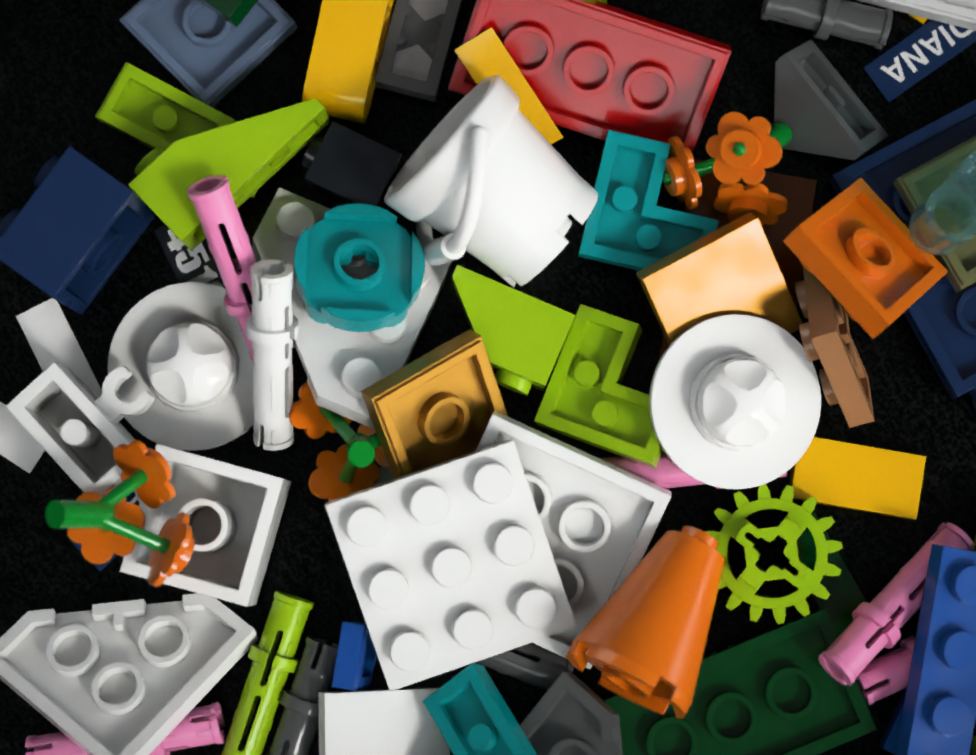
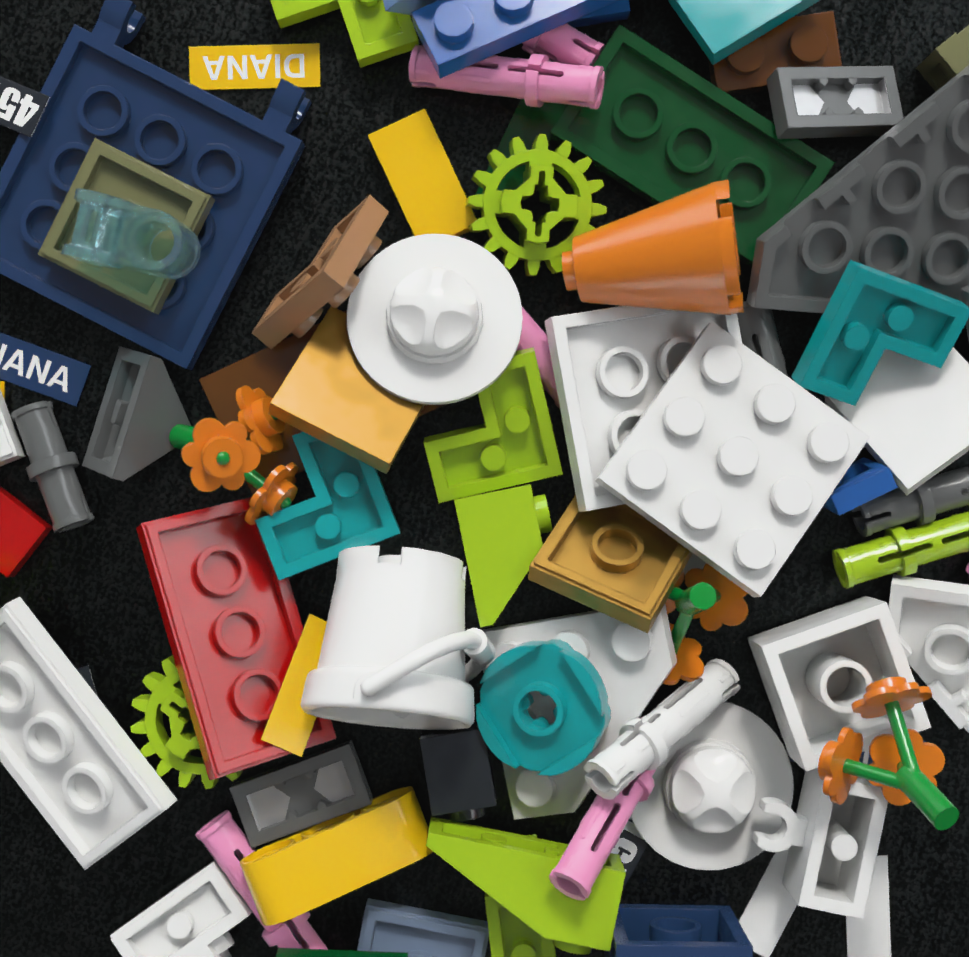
camera: 120 degrees left, 5 degrees up
orange plate [783,177,949,339] -> none

